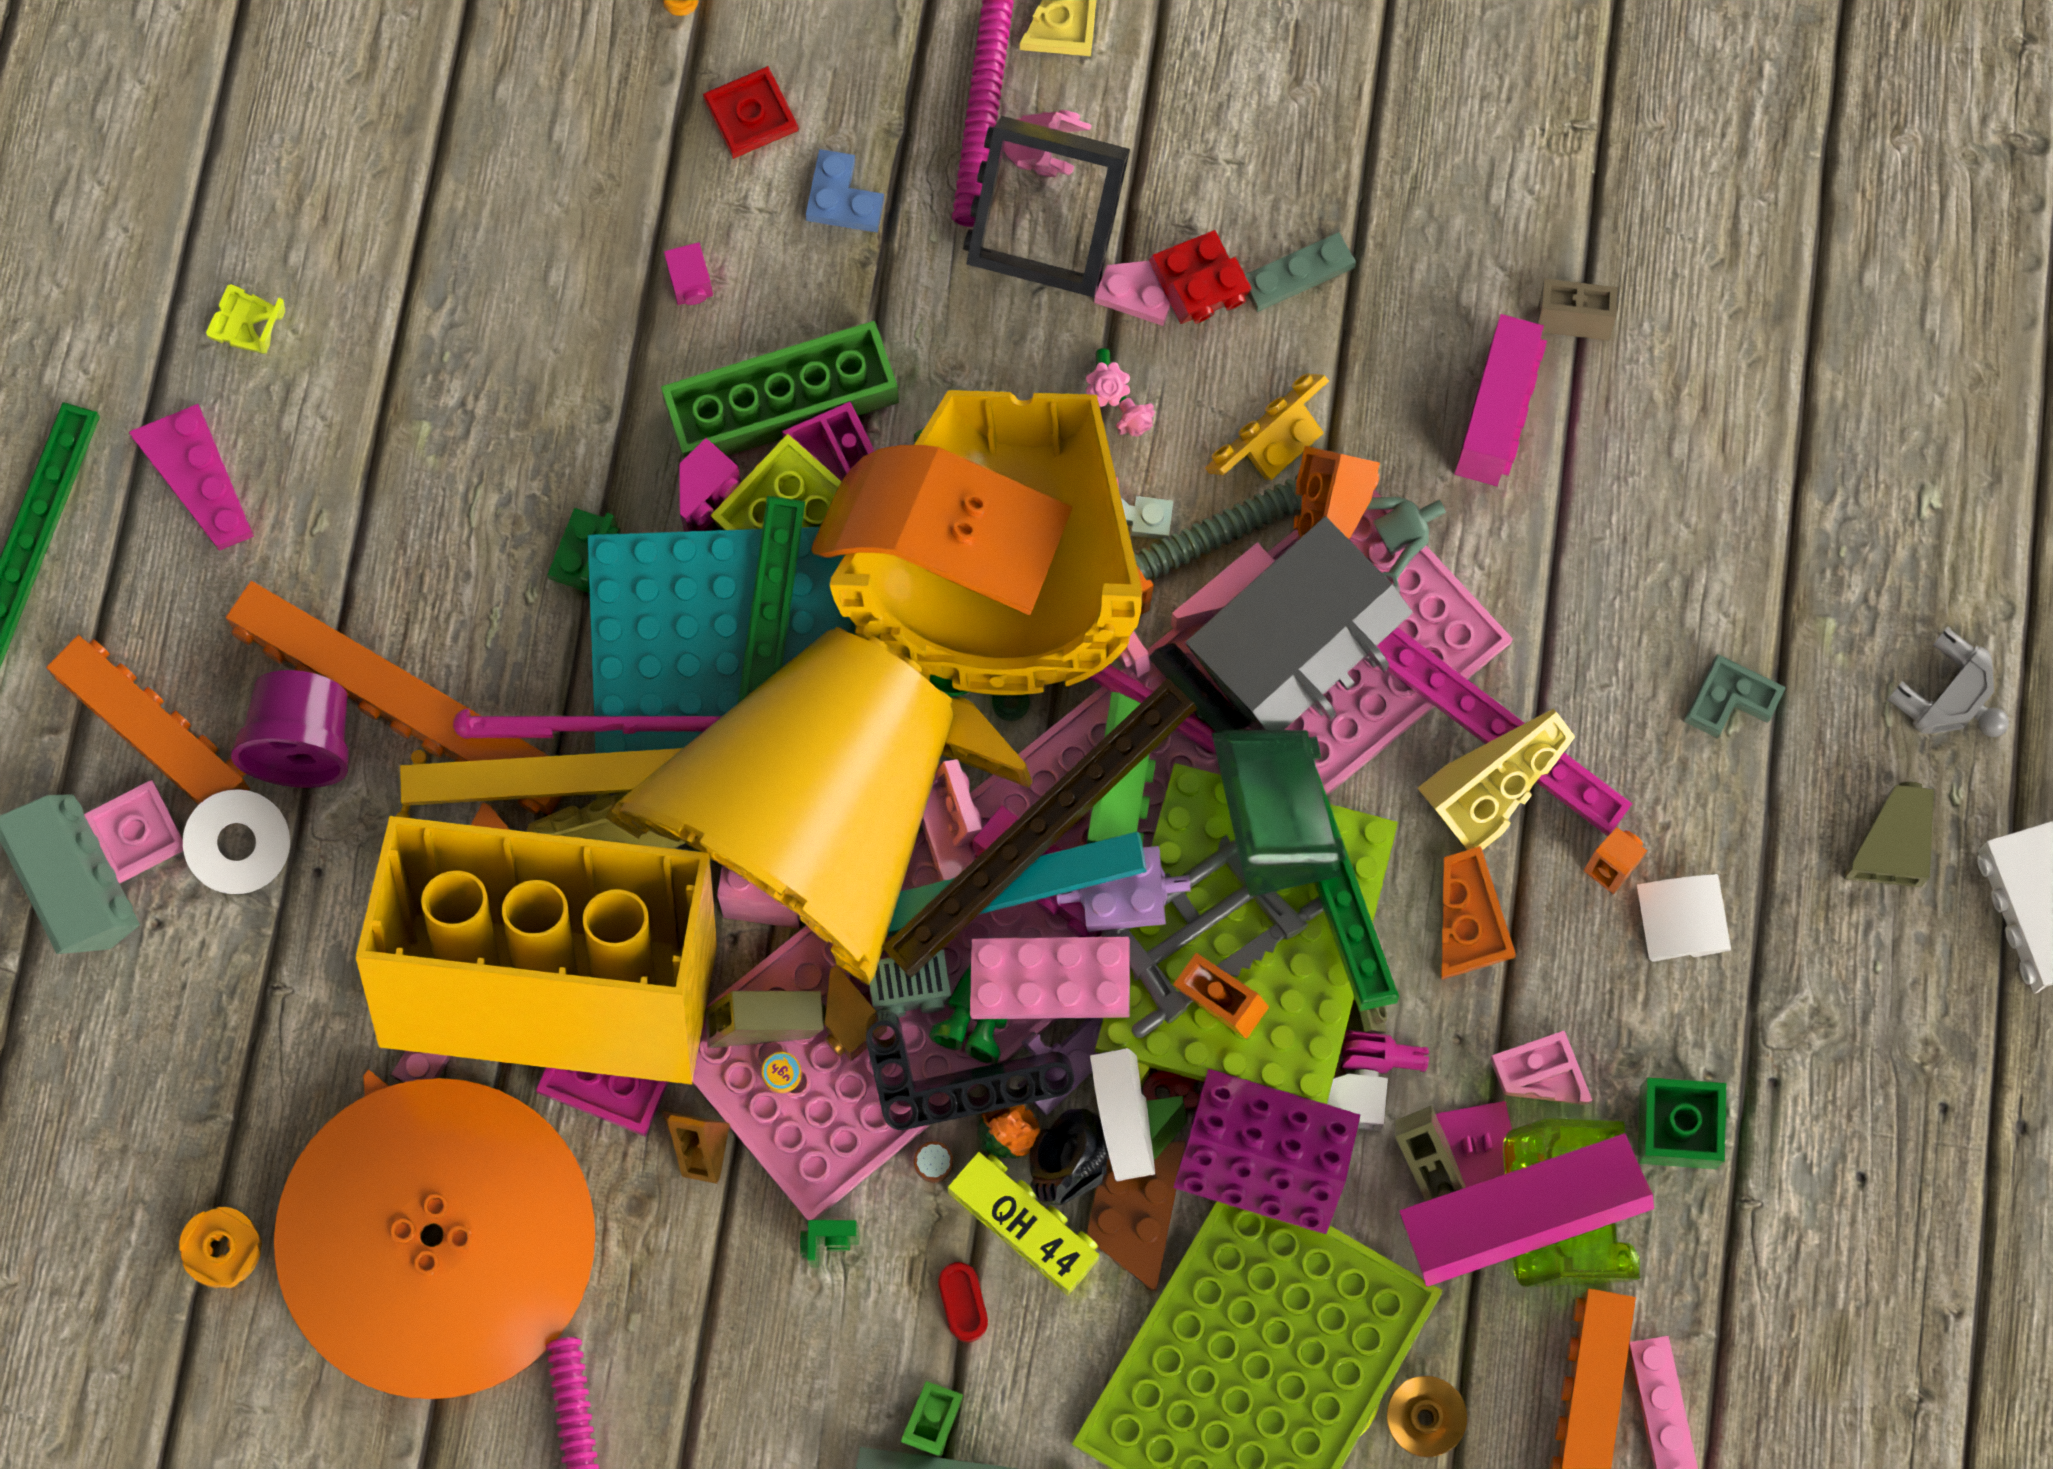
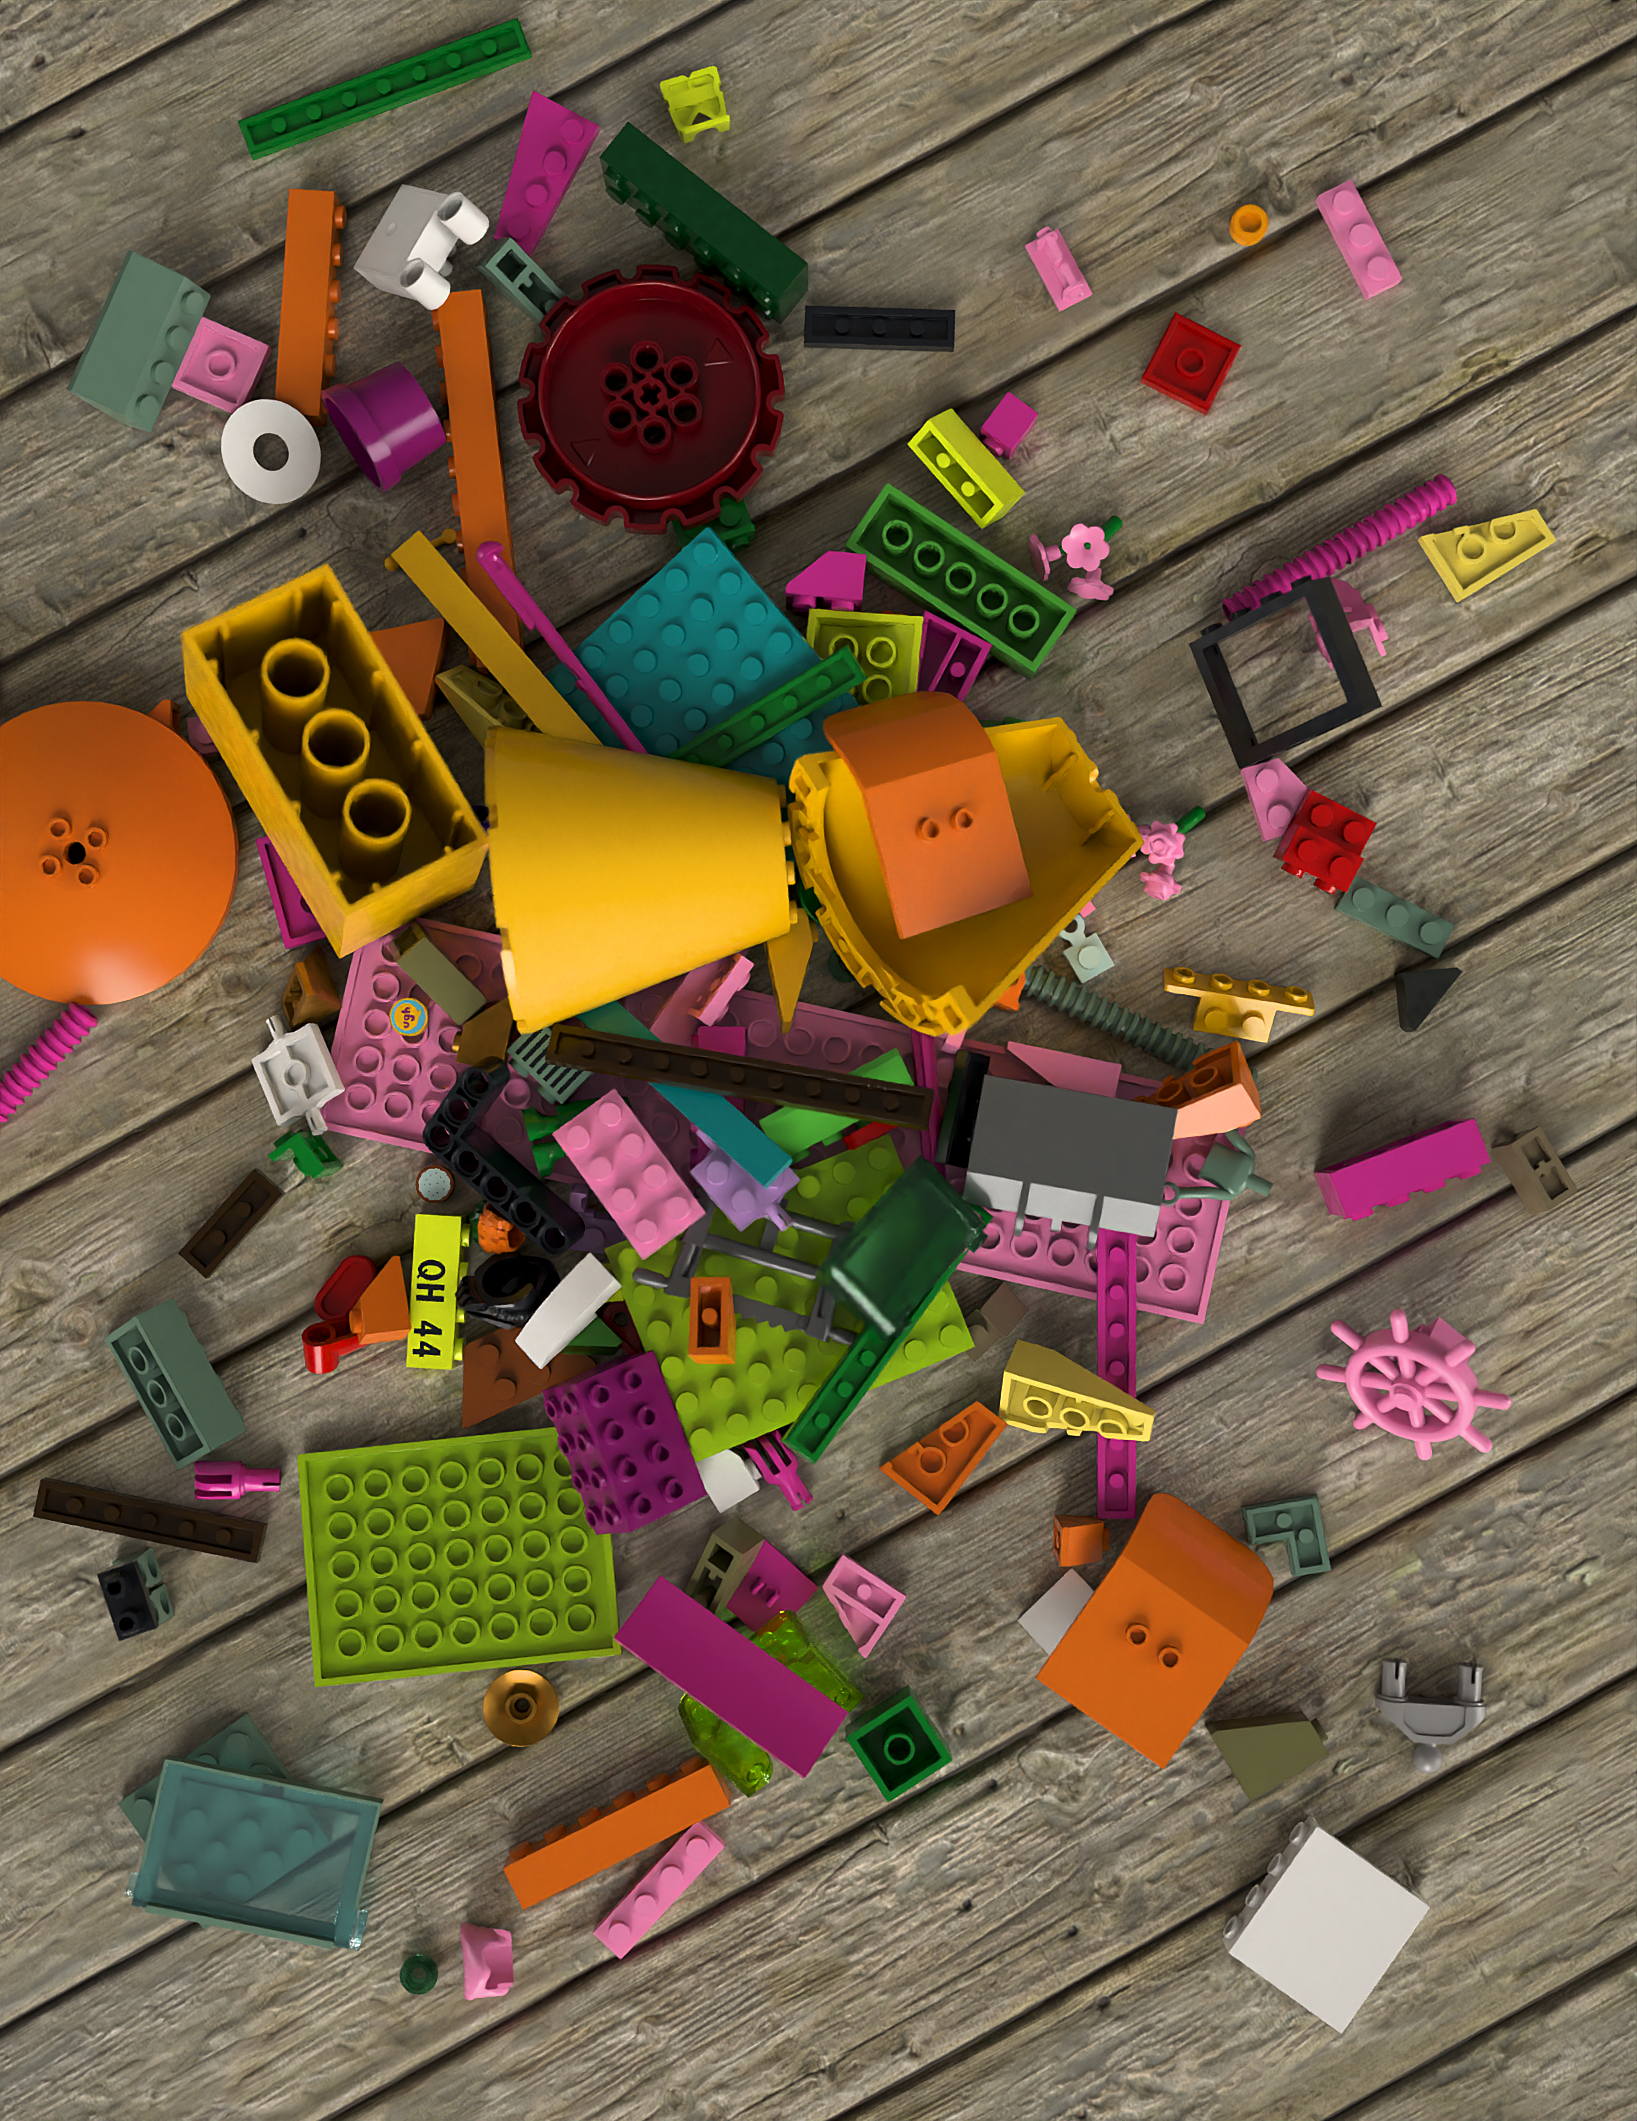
camera: 50 degrees right, 15 degrees up
medium blue plate [806,149,884,233] -> none
bright green slope [901,1381,963,1456] -> none
none -> dark brown plate [178,1168,286,1279]
none -> white plate [251,1015,345,1135]
none -> red piece [302,1316,372,1374]
none -> orange slope [349,1256,411,1345]
none -> white piece [353,184,489,310]
none -> sand green slope [475,237,567,326]
none -> dark red piece [517,264,785,535]
none -> dark green brick [599,122,808,325]
none -> black plate [804,305,955,352]
none -> red tile [842,1122,898,1151]
none -> neon yellow brick [907,408,1025,529]
none -> dark tan slope [964,1282,1029,1362]
none -> bright pink hinge [1025,227,1092,312]
none -> bright pink plant [1028,515,1123,600]
none -> orange door [1035,1493,1274,1769]
none -> bright pink piece [1316,1309,1511,1460]
none -> pearl dark grey slope [1394,967,1462,1033]

